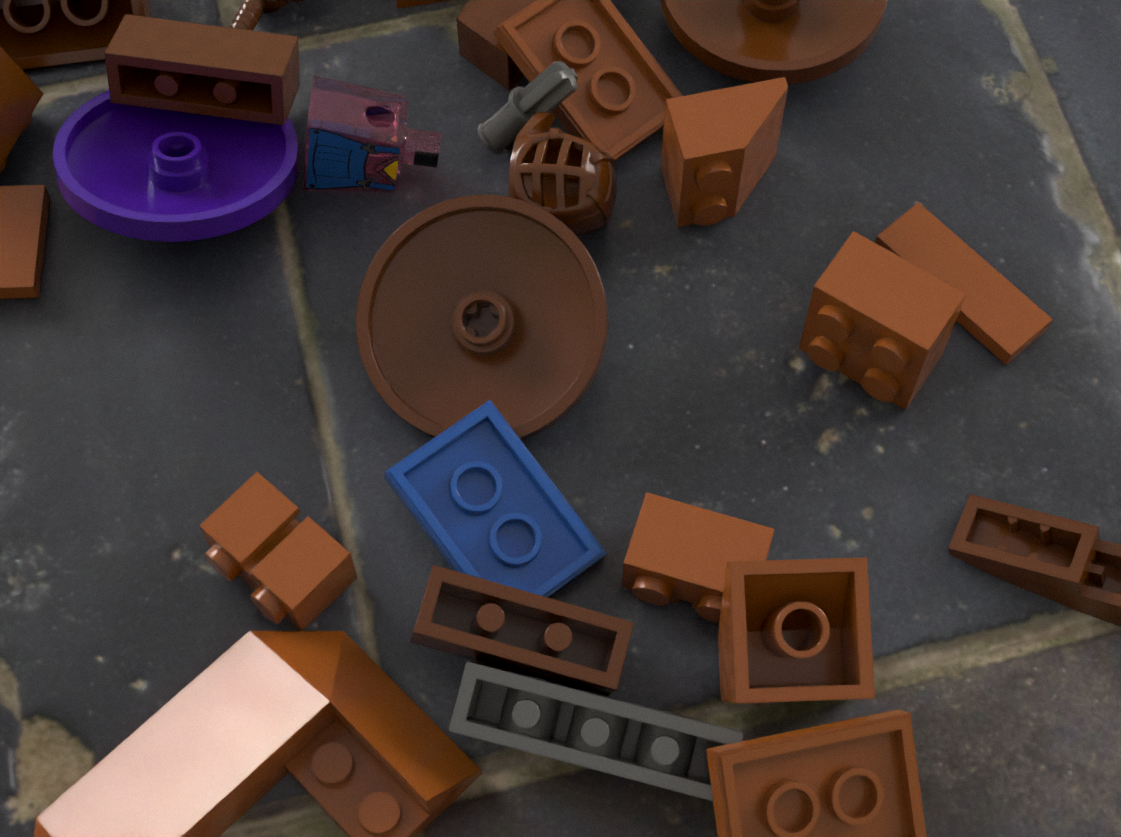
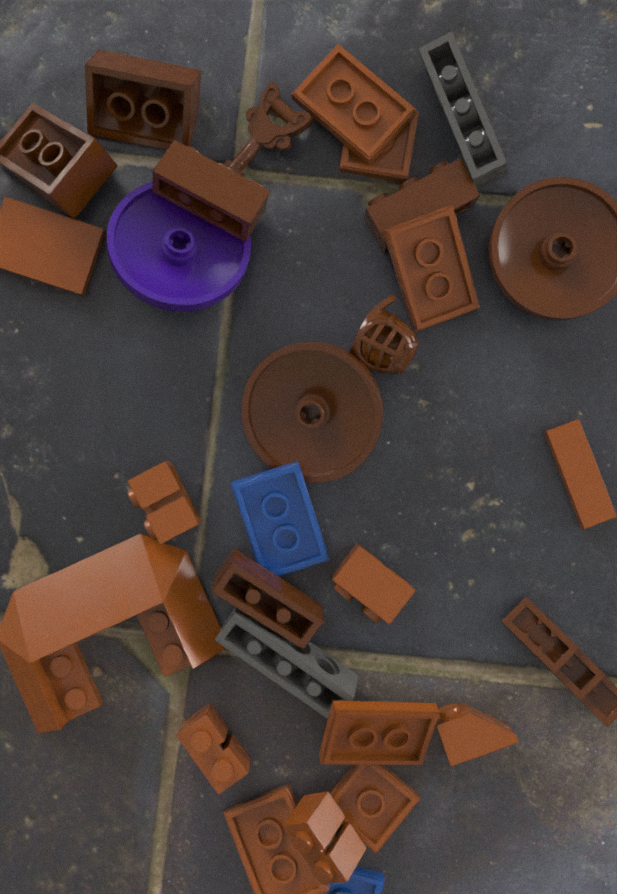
camera: 15 degrees right, 25 degrees up
clear pink torso [303,75,441,193] -> none
dark grey axle [478,61,578,155] -> none
dark orange slope [660,77,788,227] -> none
dark orange slope [718,557,875,704] -> none
dark orange brick [799,231,967,410] -> none
none -> dark orange slope [435,703,519,767]

